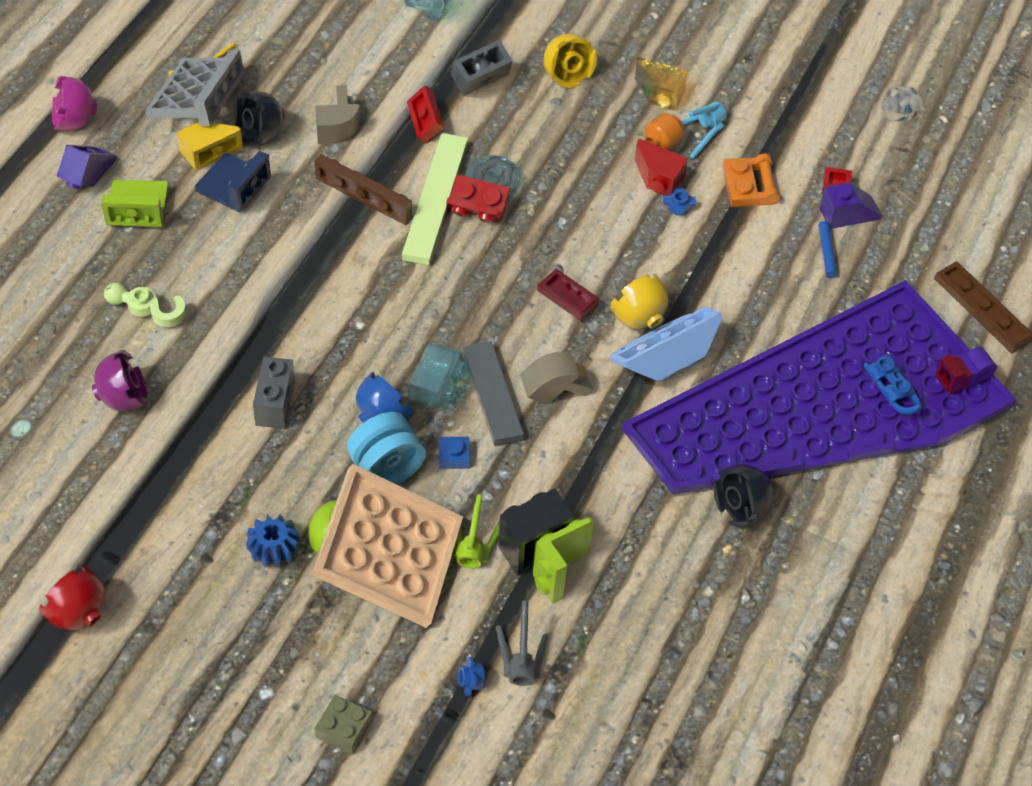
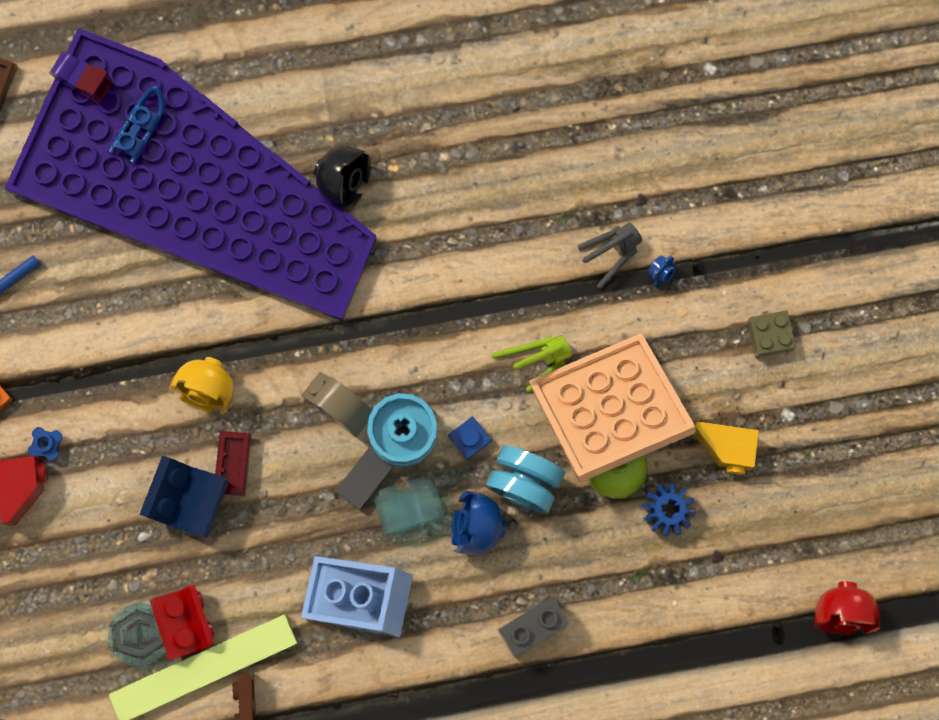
camera: 125 degrees left, 25 degrees up
black brick [498,488,575,576] -> none
lime bracket [533,517,594,604] -> none
light blue wedge [610,306,722,381] -> none
none -> dark blue bracket [139,455,229,539]
none -> light blue slope [301,556,413,637]
none -> medium azure wheel [367,393,437,468]
none -> yellow slope [694,421,759,475]

